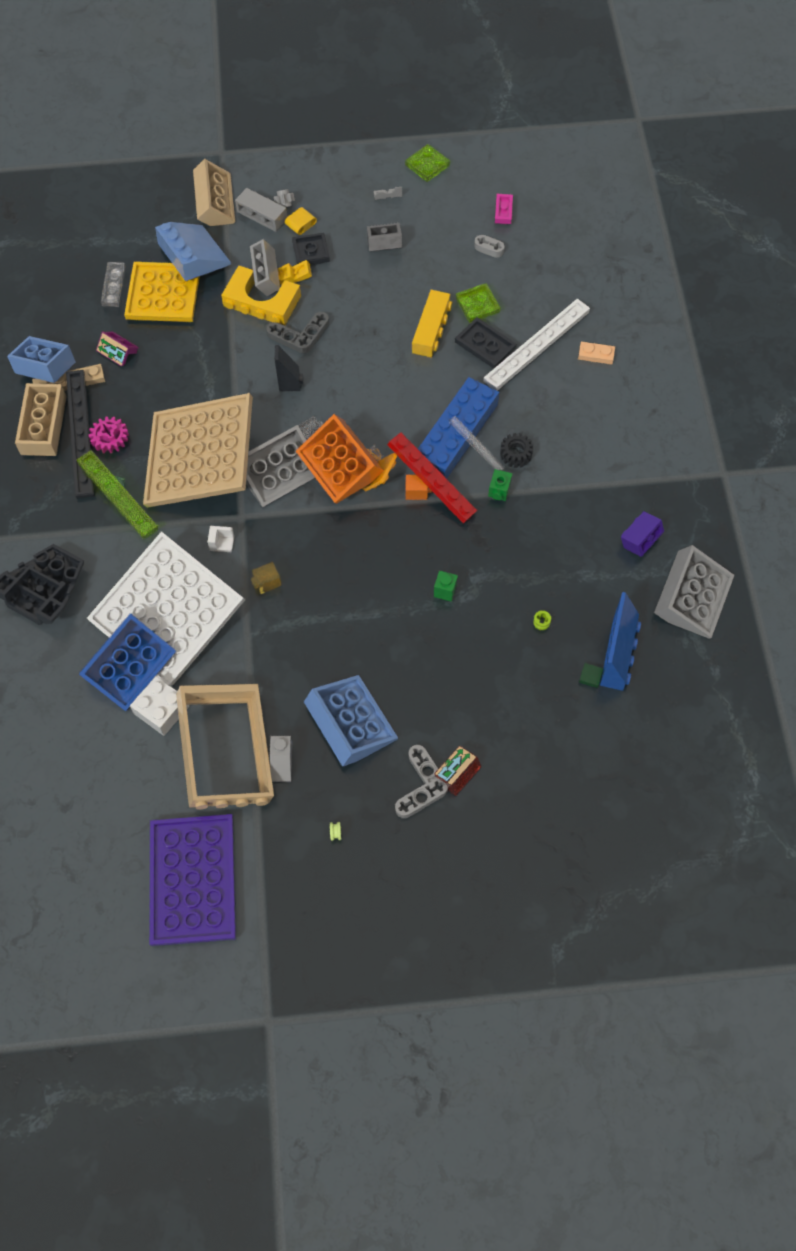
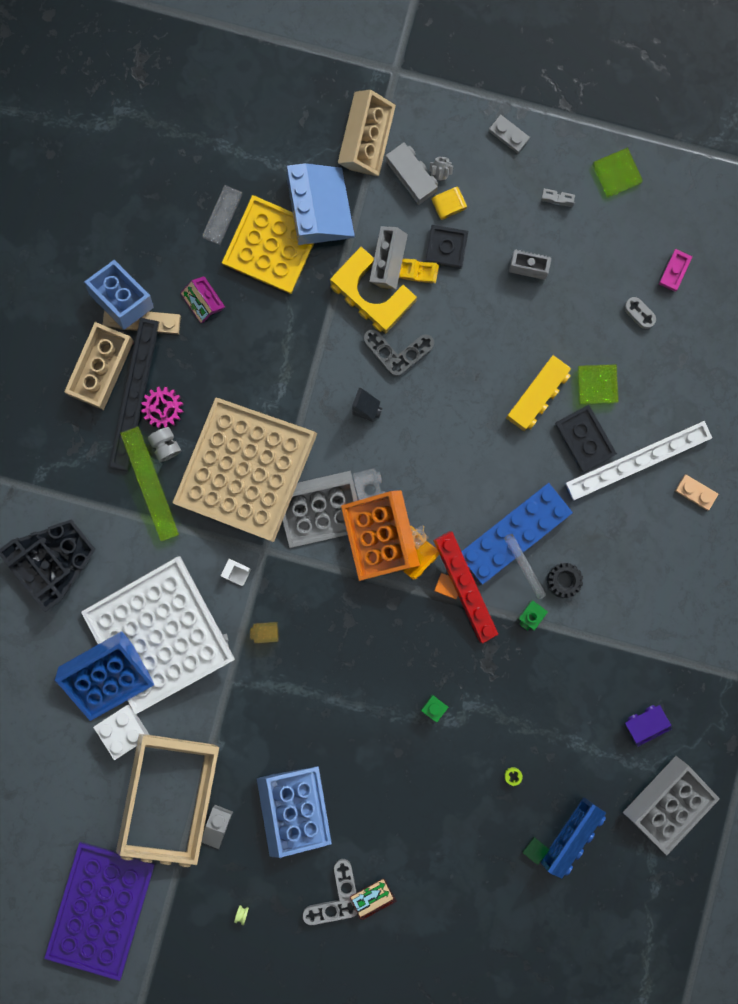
camera: 15 degrees right, 20 degrees up
none -> light grey wheel [147,427,181,462]
none -> light grey plate [489,115,530,154]

